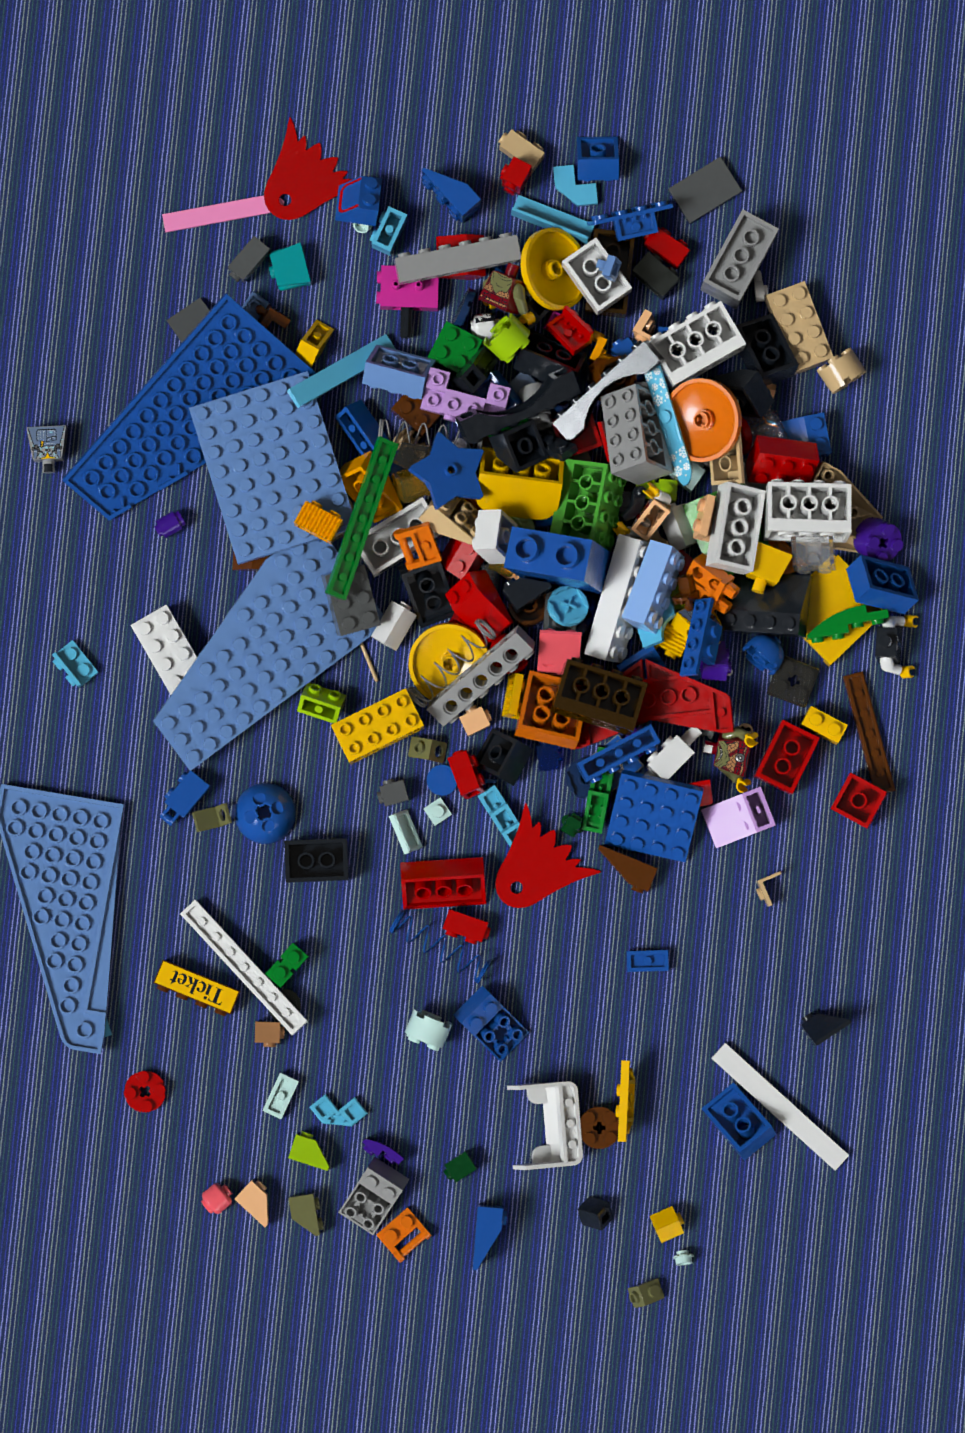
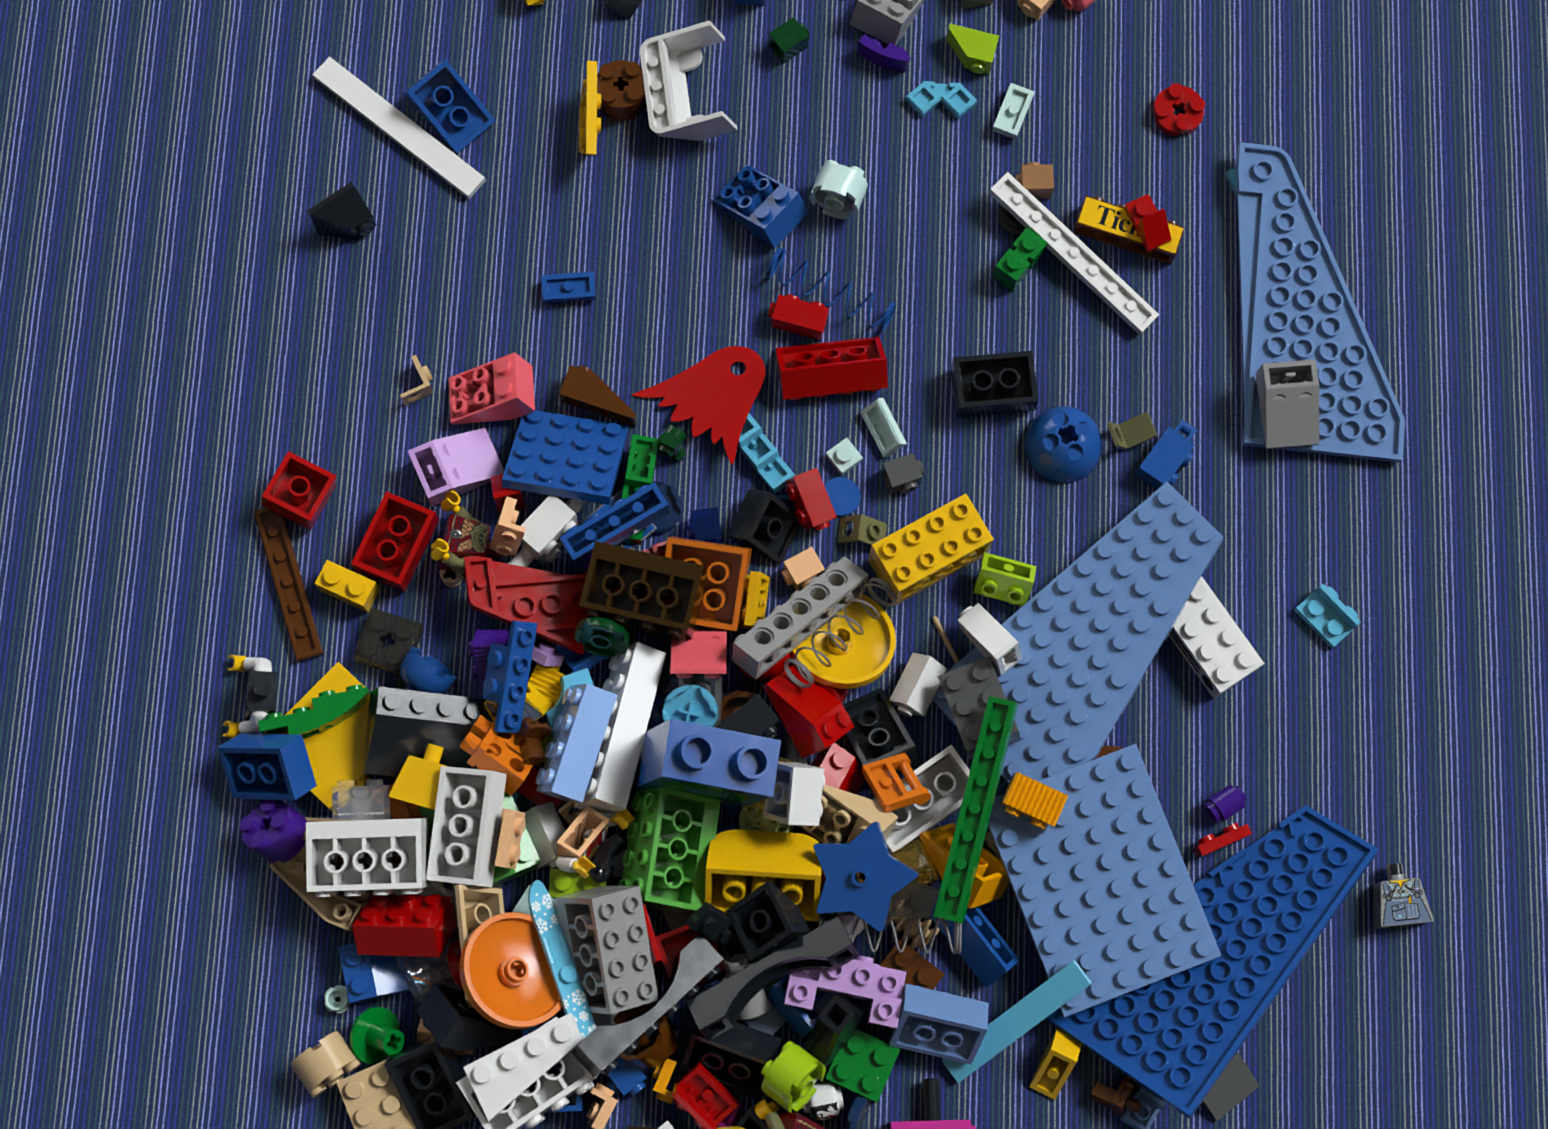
camera: 175 degrees right, 10 degrees down
none -> light aqua plate [324,985,351,1014]
none -> green piece [350,1006,404,1064]
none -> coral slope [449,352,535,425]
none -> white wing [463,1013,583,1122]
none -> light nougat bracket [489,497,526,556]
none -> lavender plate [532,642,564,666]
none -> dark green tile [574,617,630,657]
none -> white slope [957,603,1022,676]
none -> red slope [1124,194,1172,252]
none -> red plate [1193,823,1252,859]
none -> light grey slope [1256,360,1319,449]

